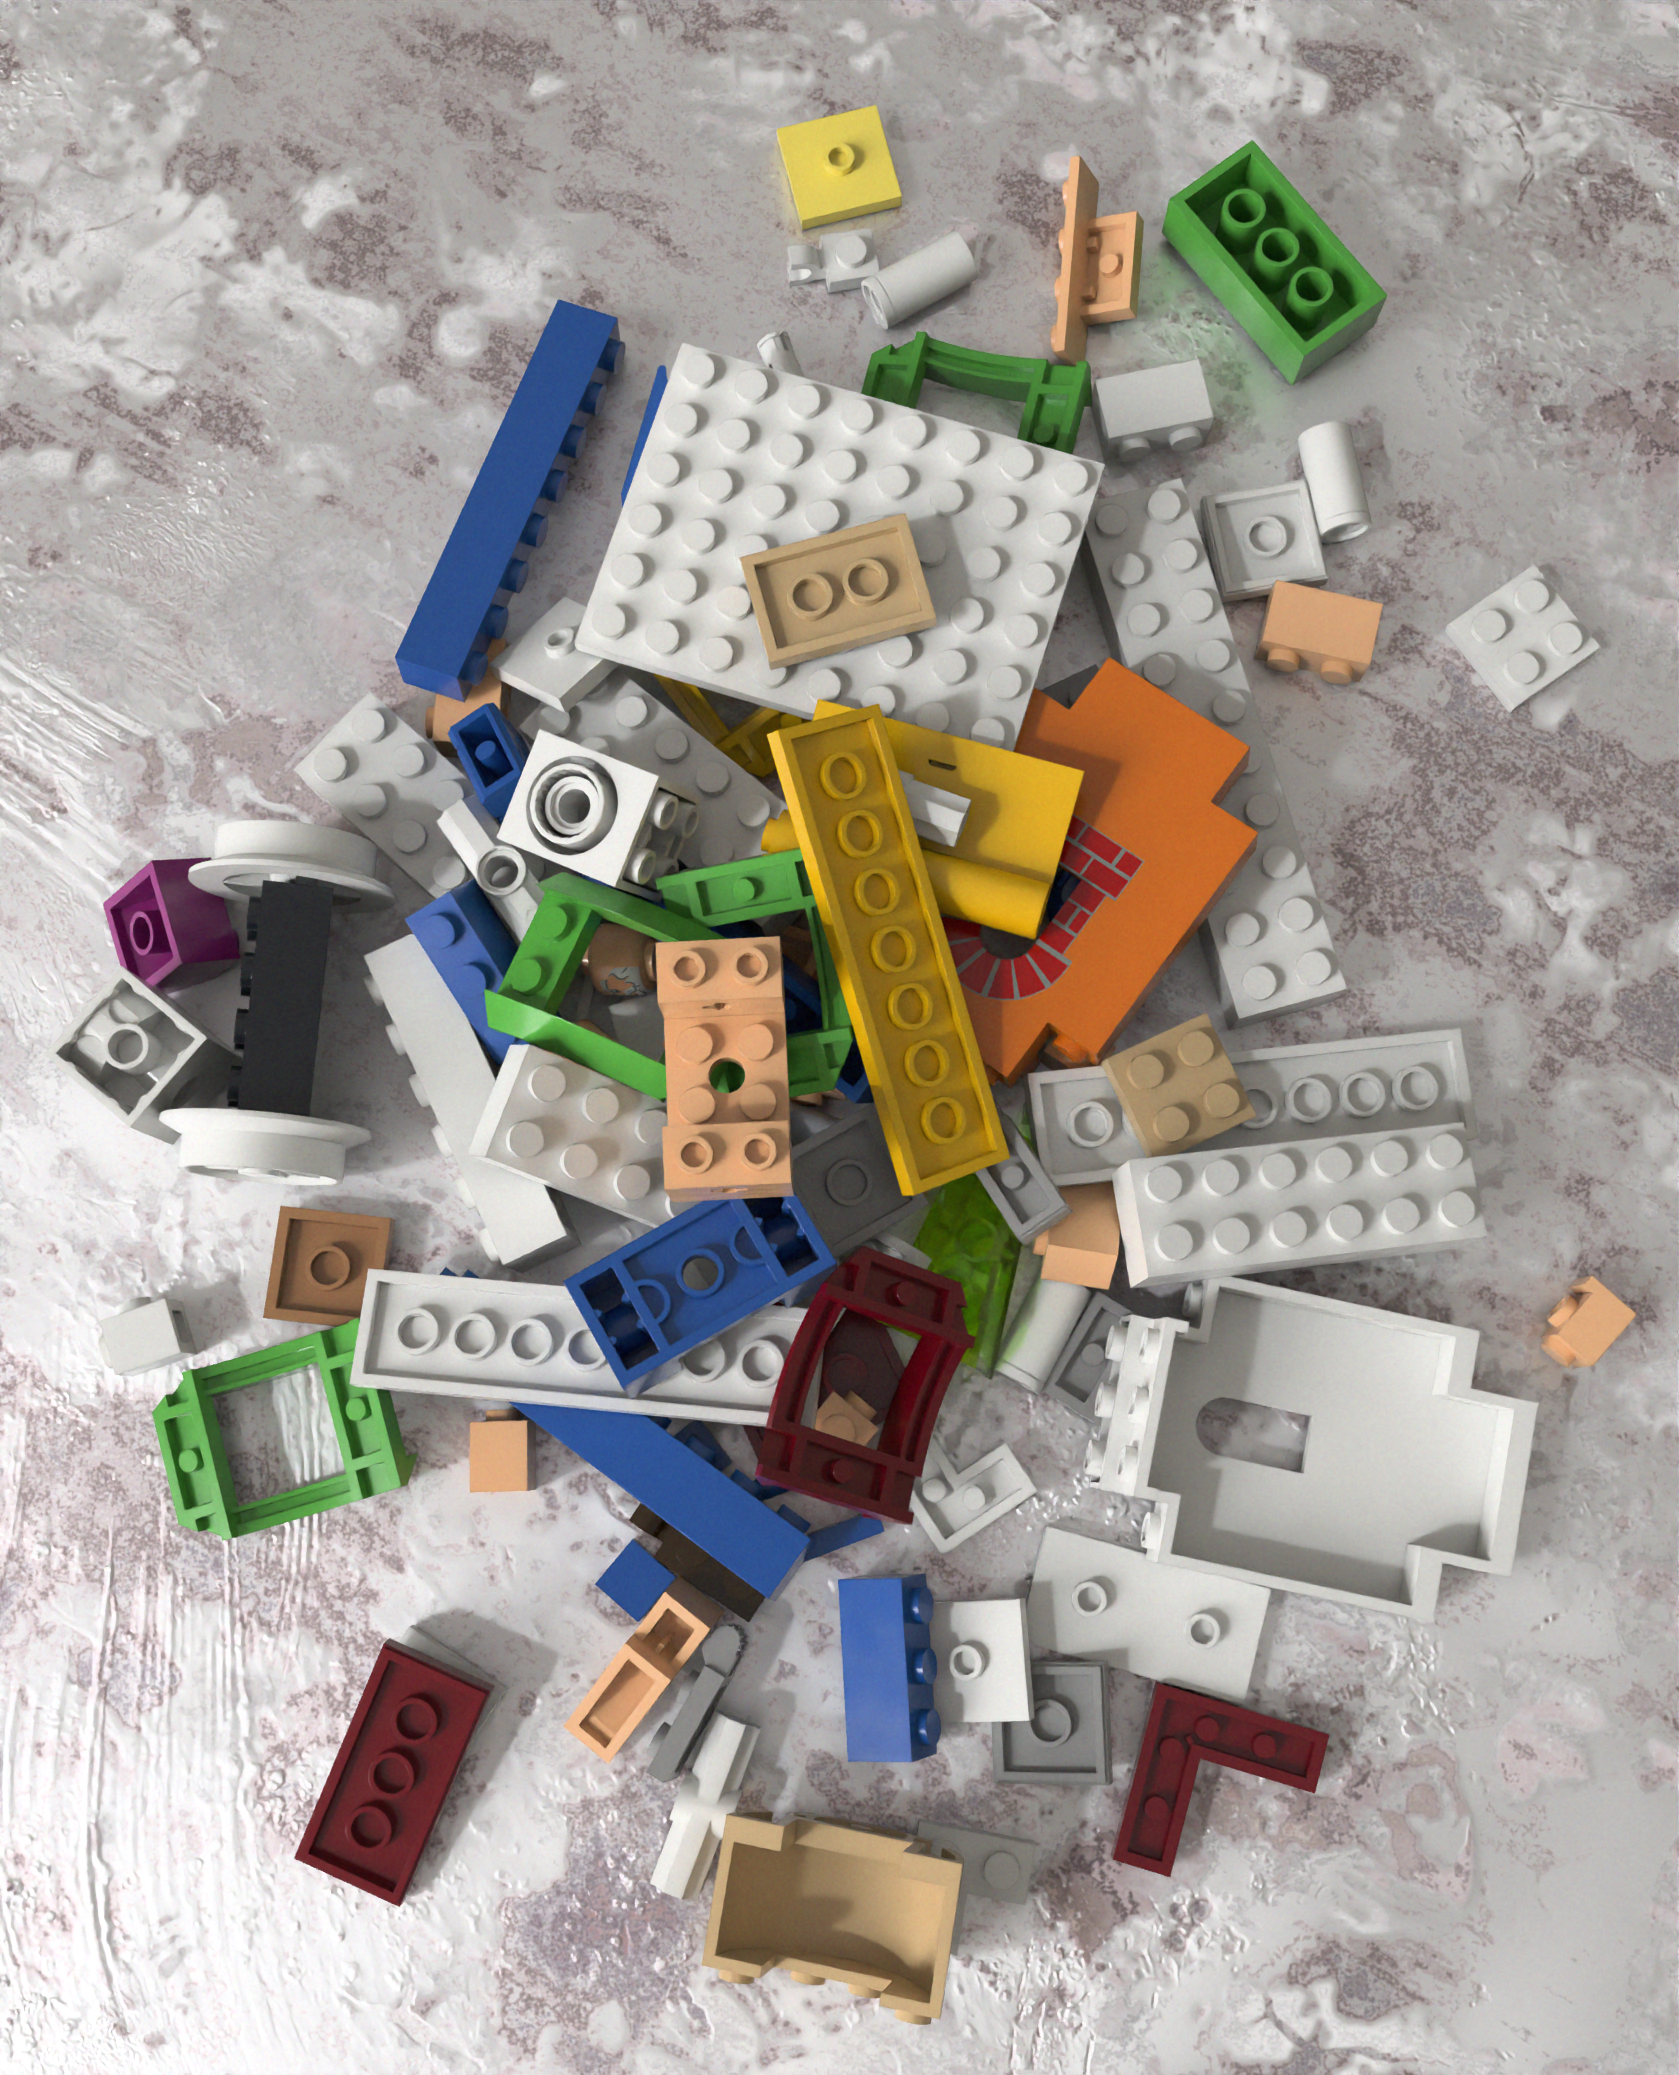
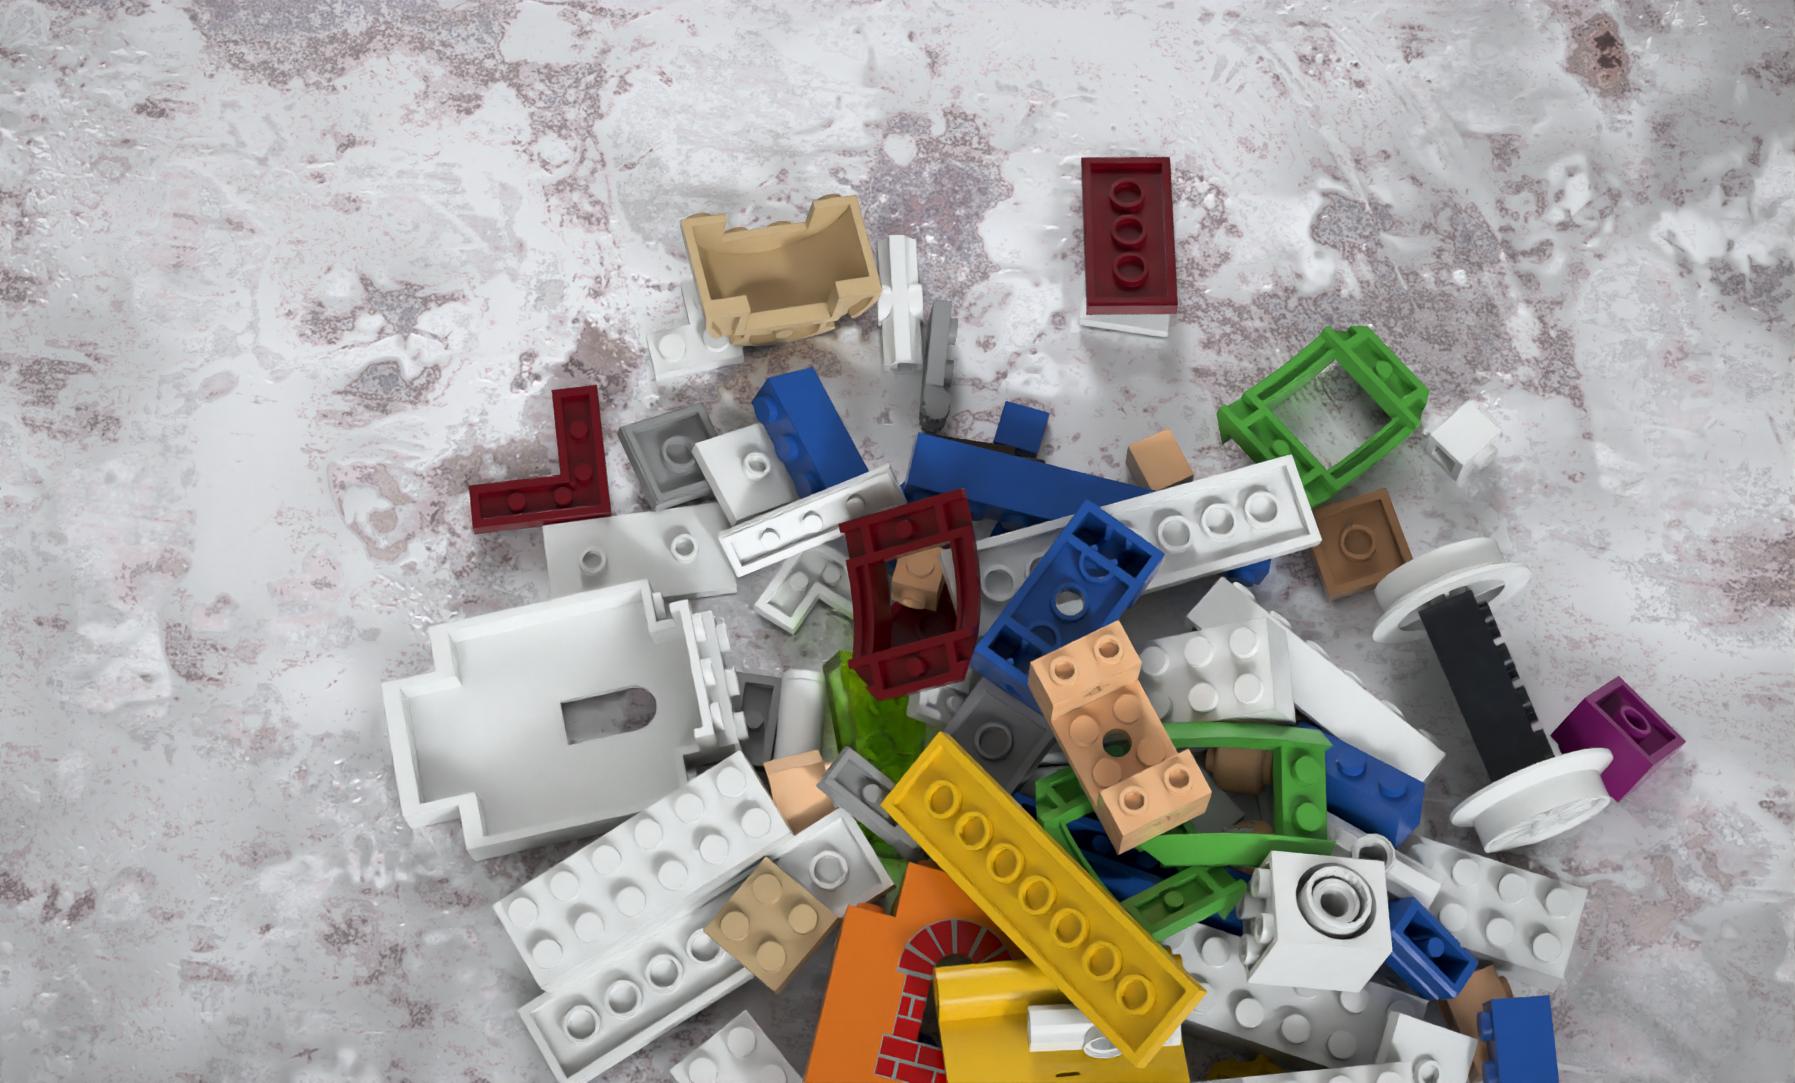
camera: 150 degrees right, 10 degrees down
white brick [44,966,243,1145] -> none
light nougat slope [563,1576,725,1764] -> none
light nougat brick [1540,1275,1637,1368] -> none
none -> white tile [718,463,908,578]

